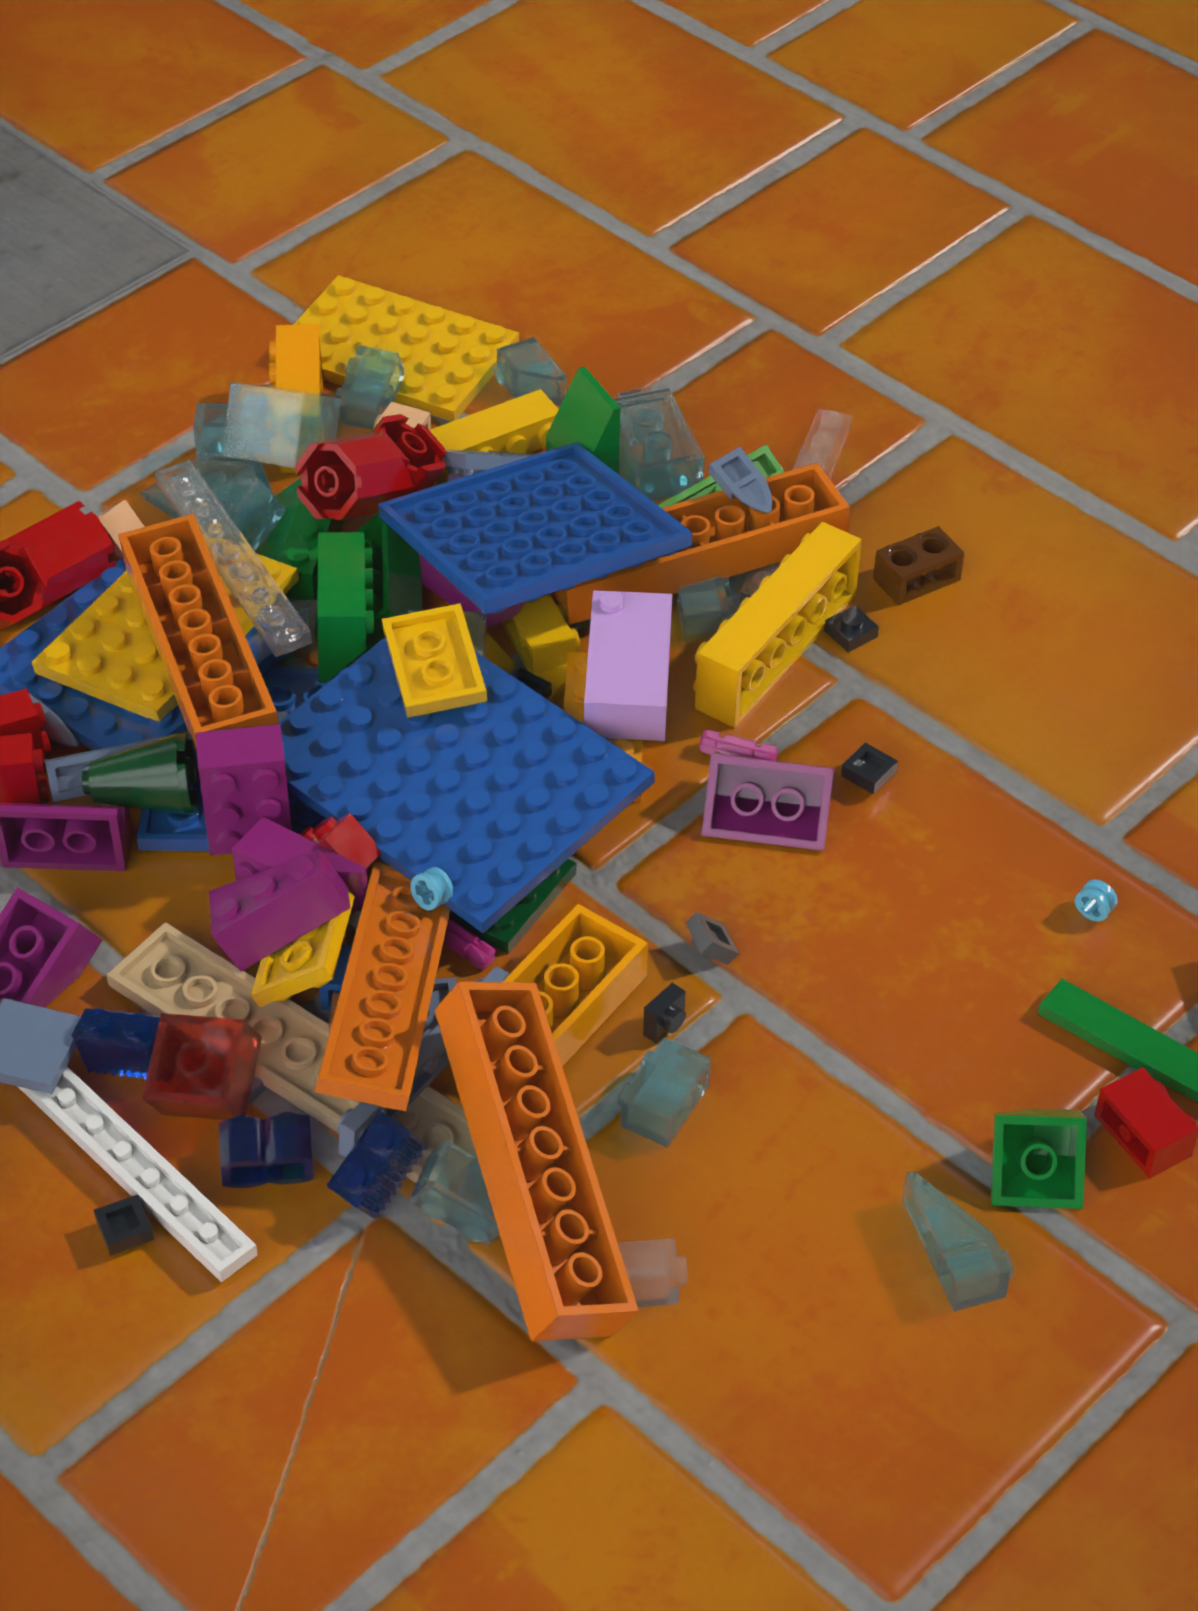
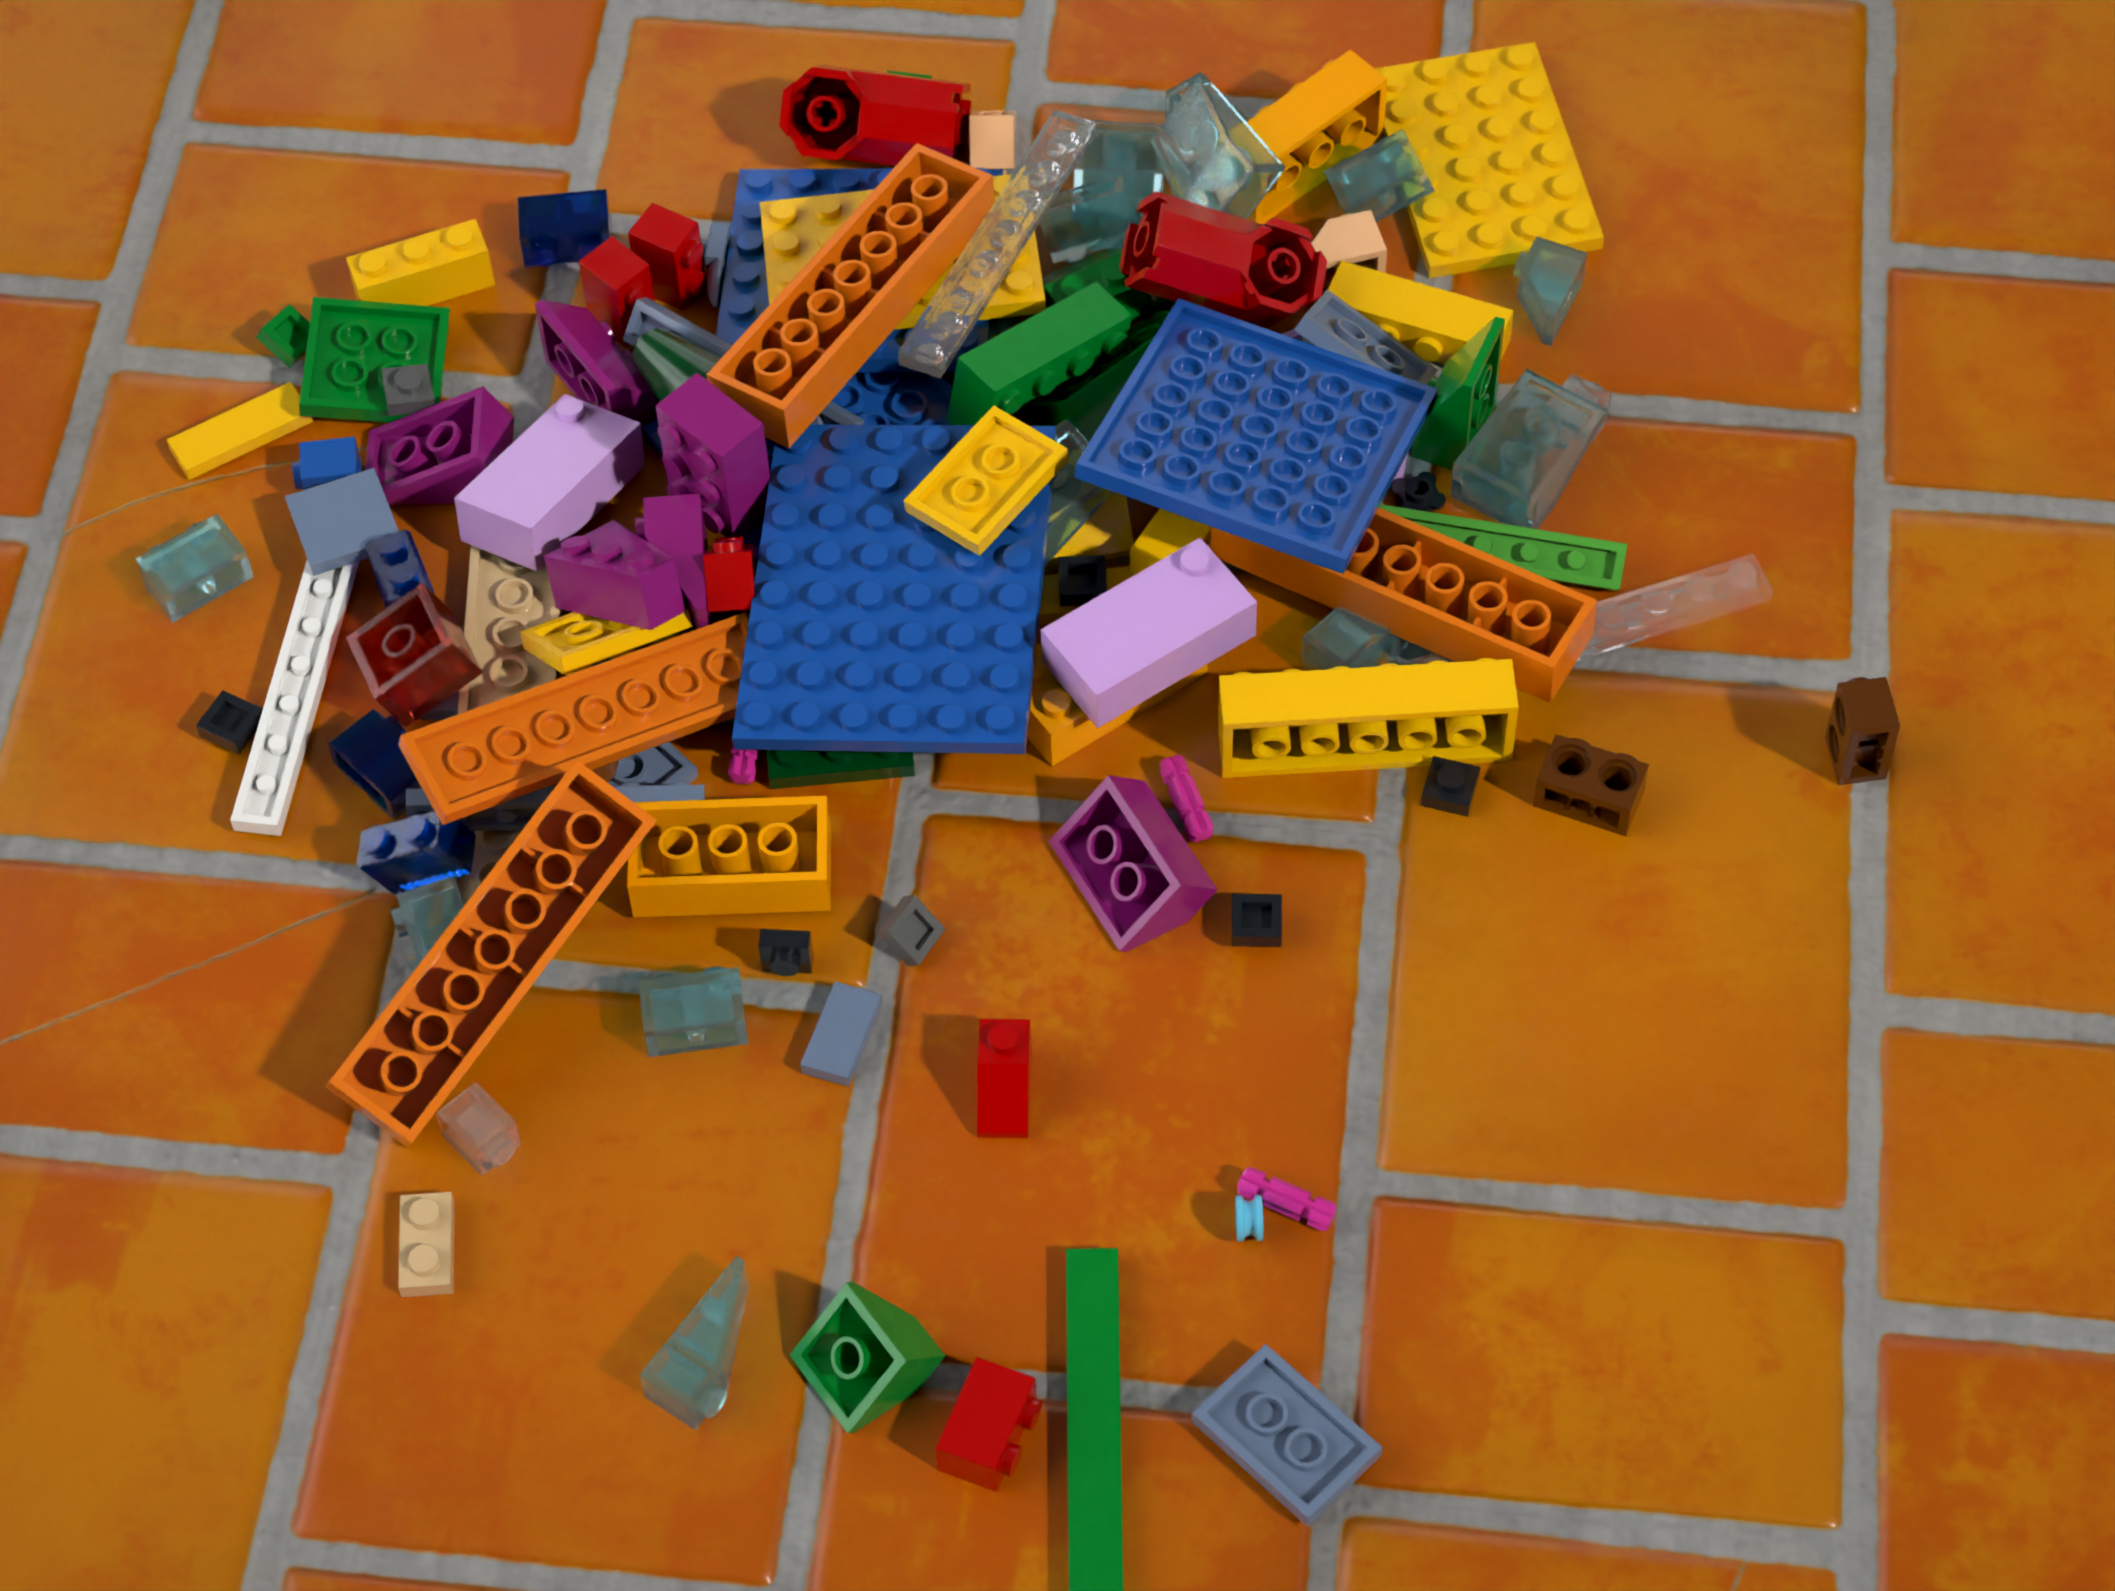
camera: 55 degrees right, 10 degrees up
medium azure bush [411,867,453,910] -> none
sand blue plate [708,447,772,513] -> none
none -> tan plate [398,1192,455,1297]
none -> lavender brick [454,394,645,572]
none -> sand blue tile [800,981,883,1087]
none -> red slope [977,1018,1032,1138]
none -> dark pink axle [1237,1167,1337,1231]
none -> reddish brown brick [1825,677,1900,785]

